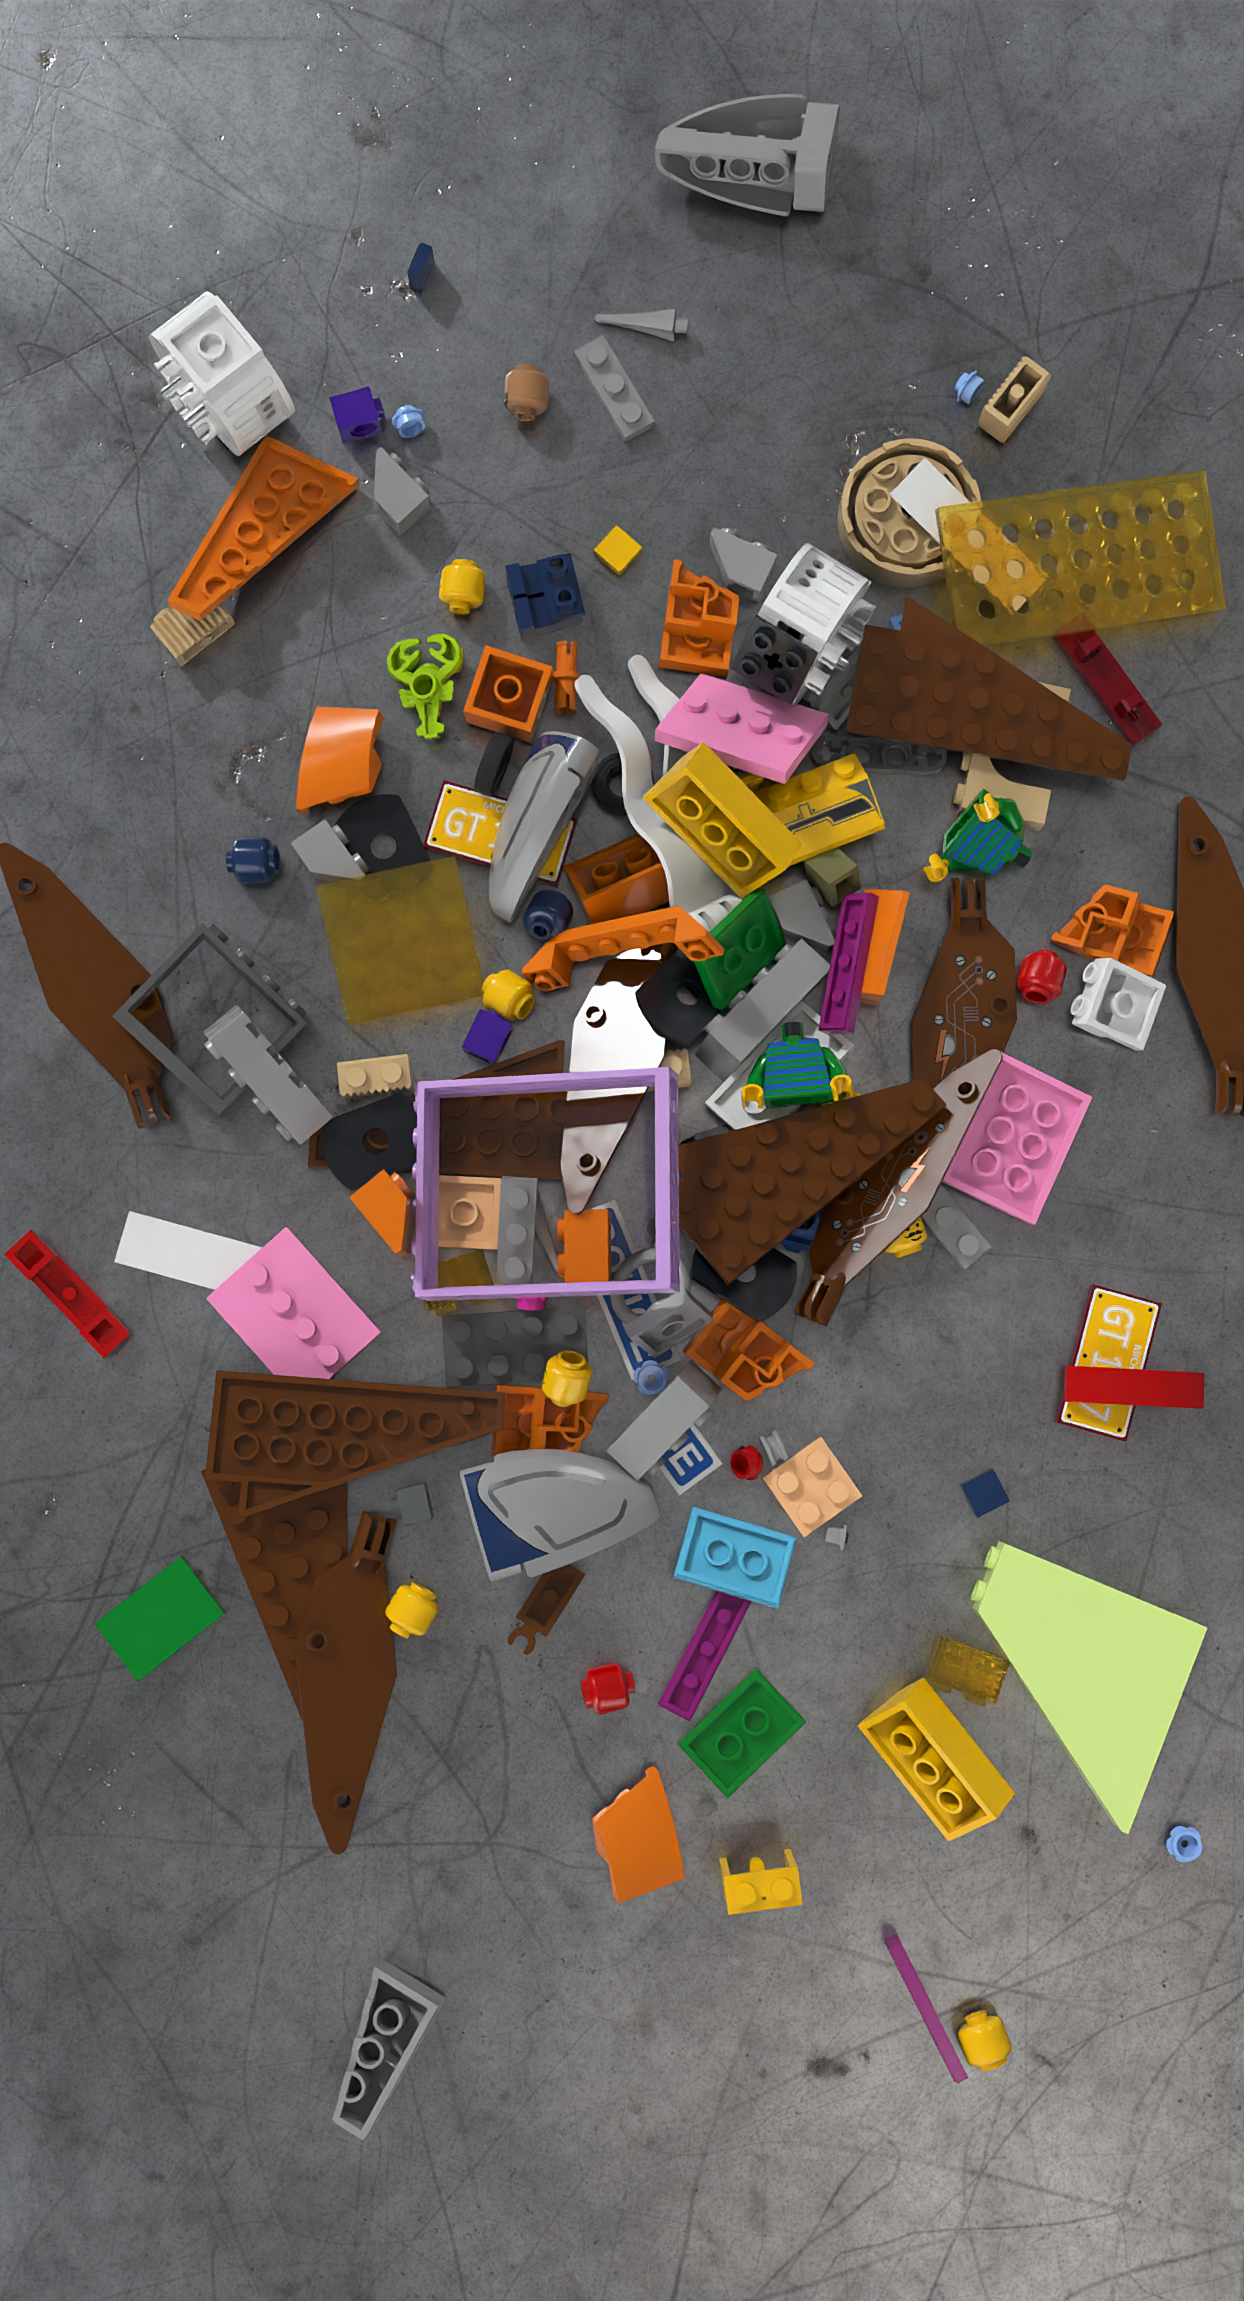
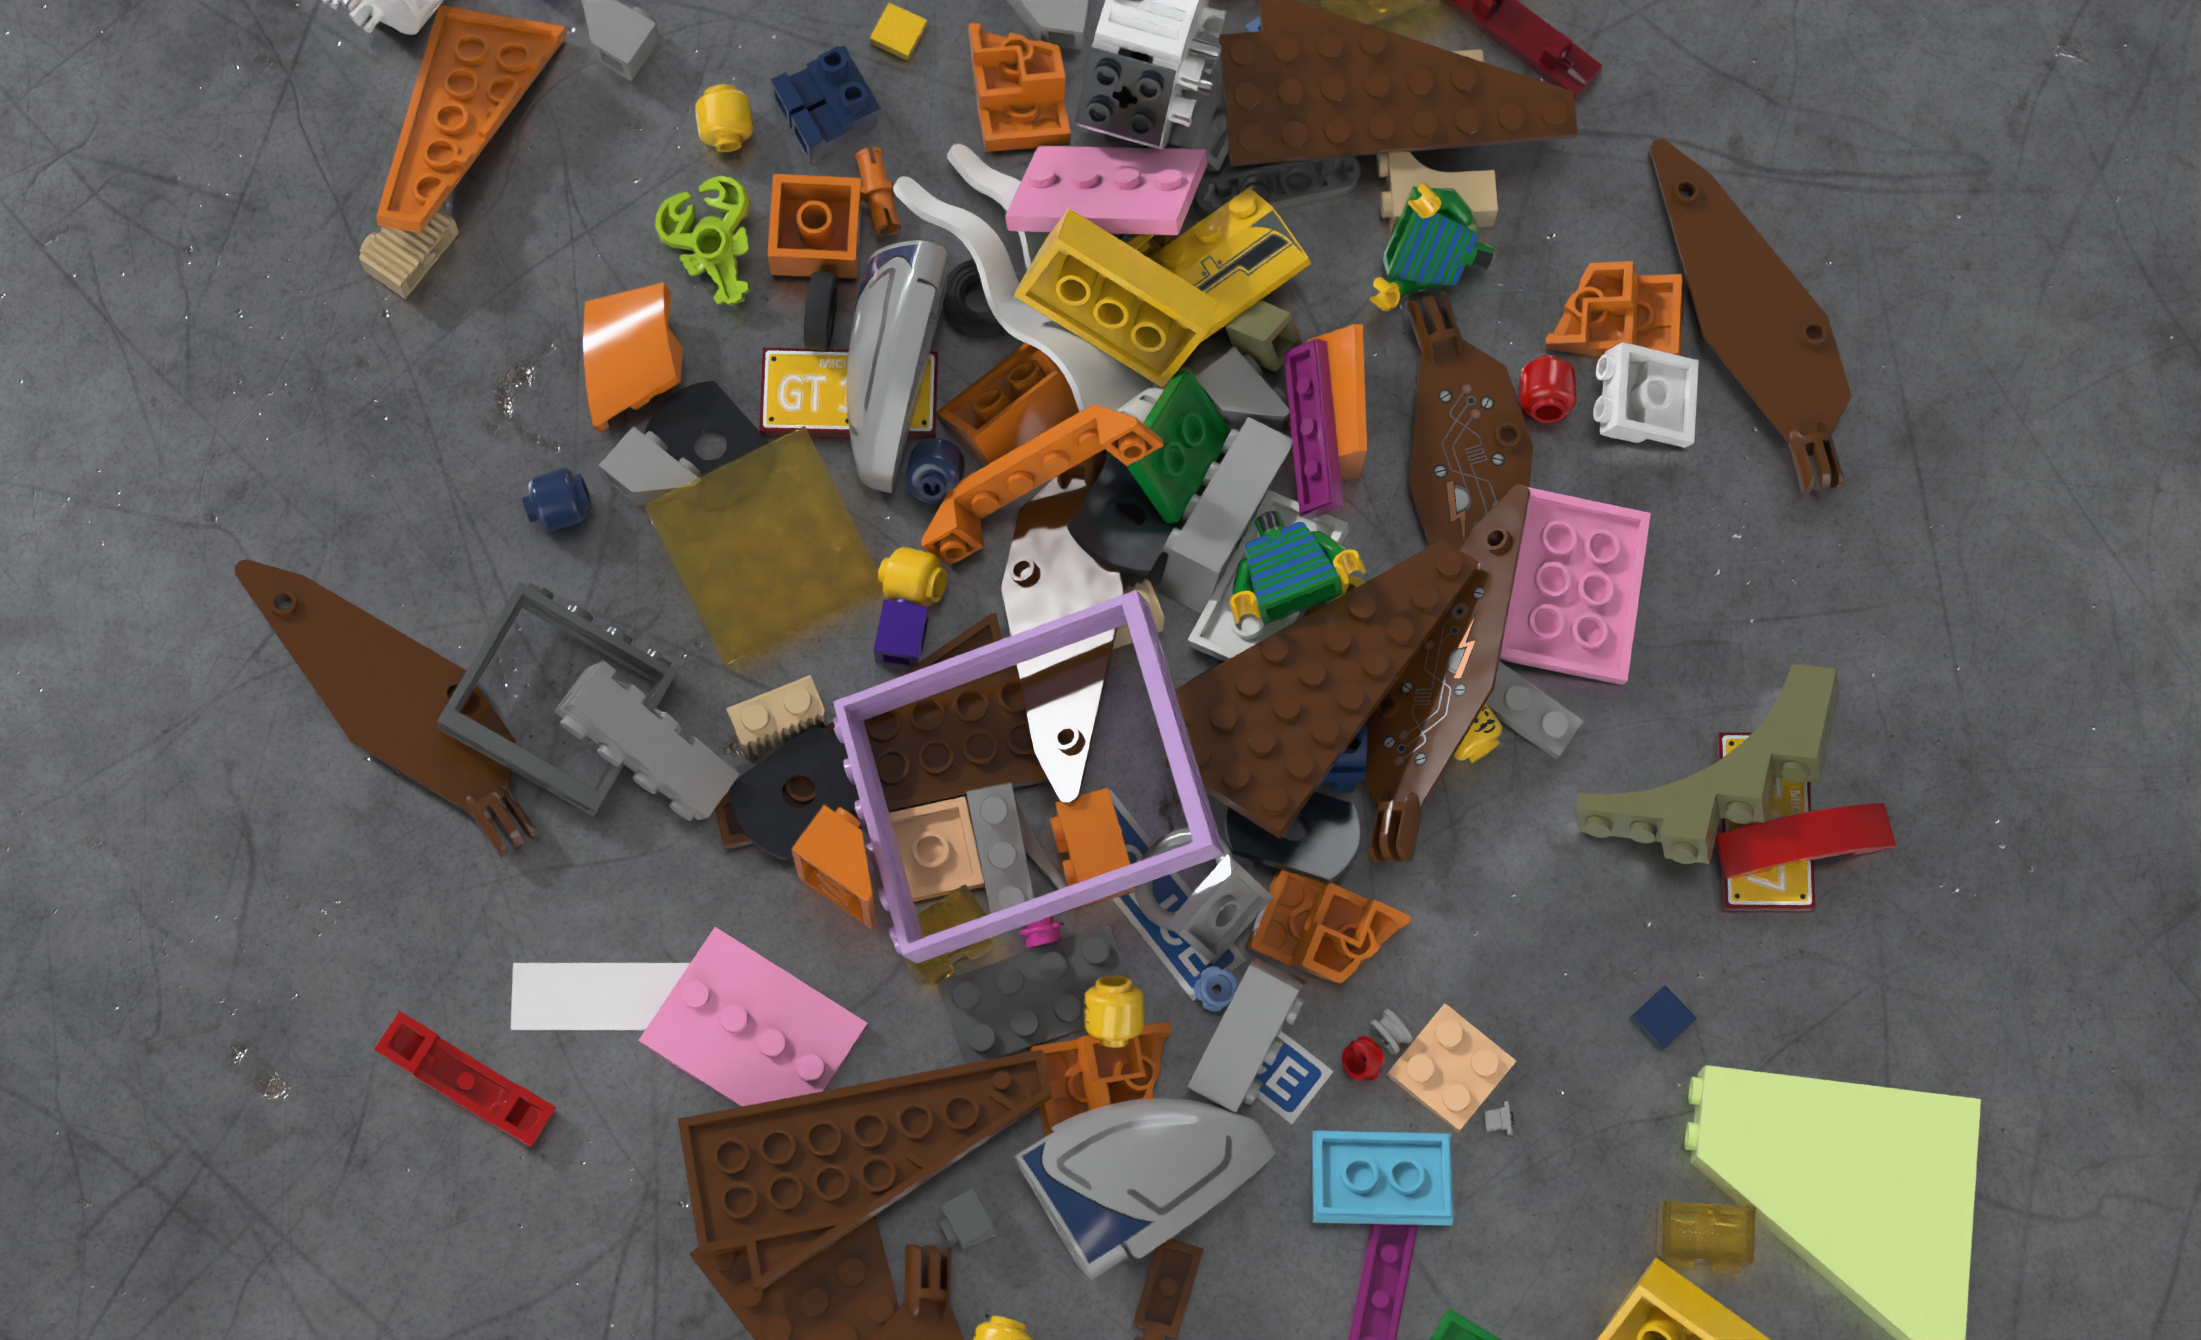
camera: 15 degrees left, 10 degrees down
none -> olive arch [1574,664,1840,864]

